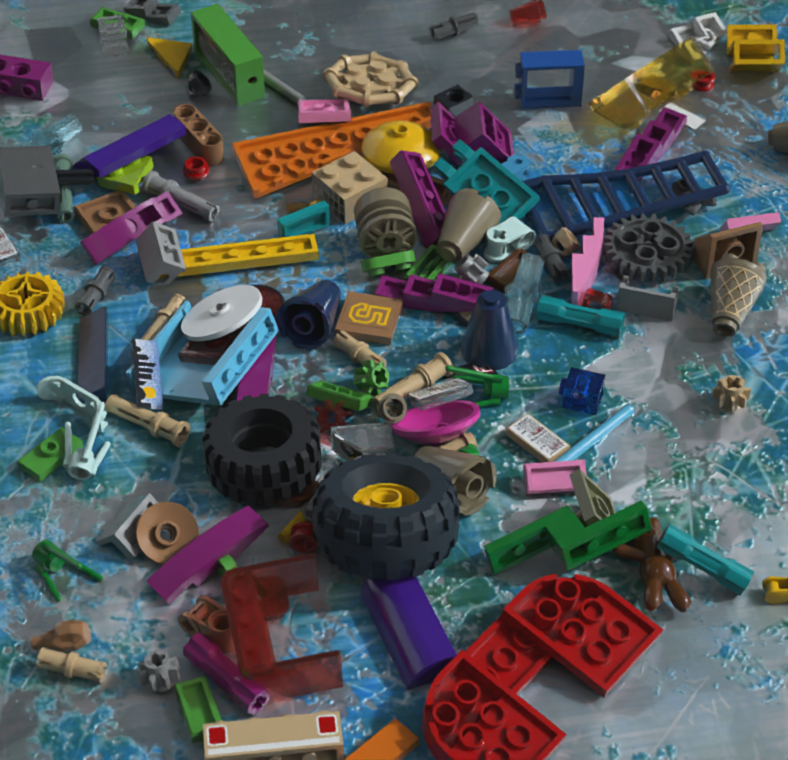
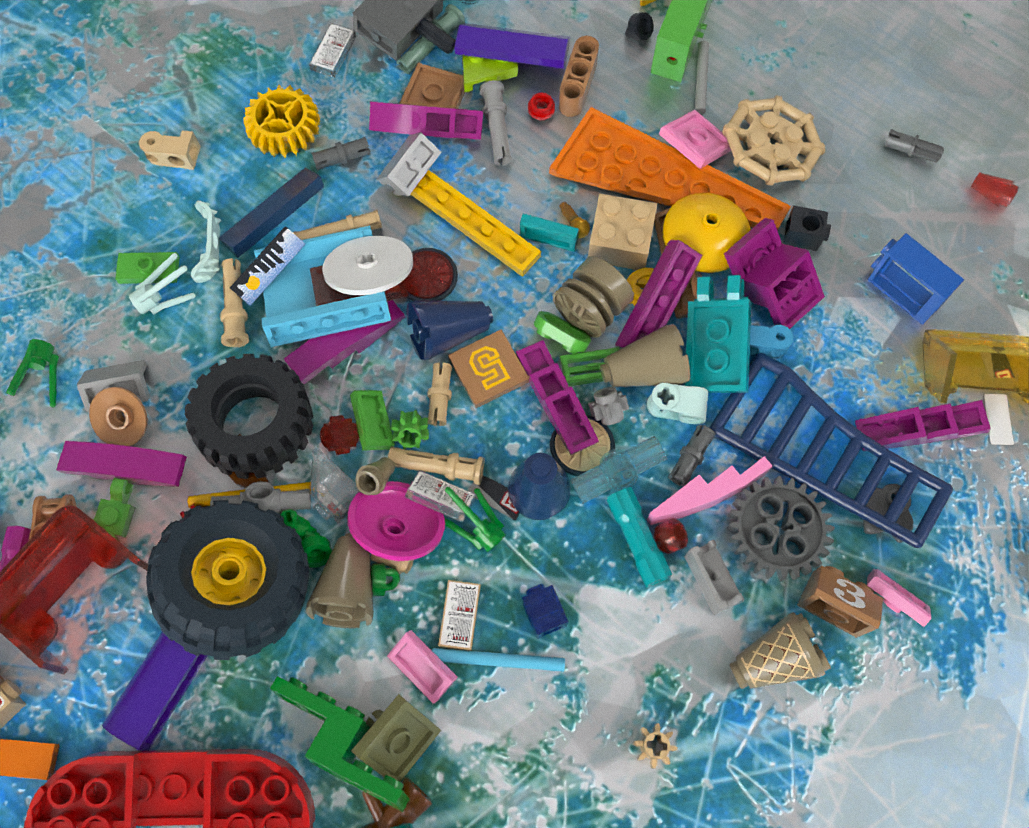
camera: 50 degrees right, 25 degrees up
reddish brown tile [485,248,541,295] -> none
tan tile [551,227,580,258] -> none

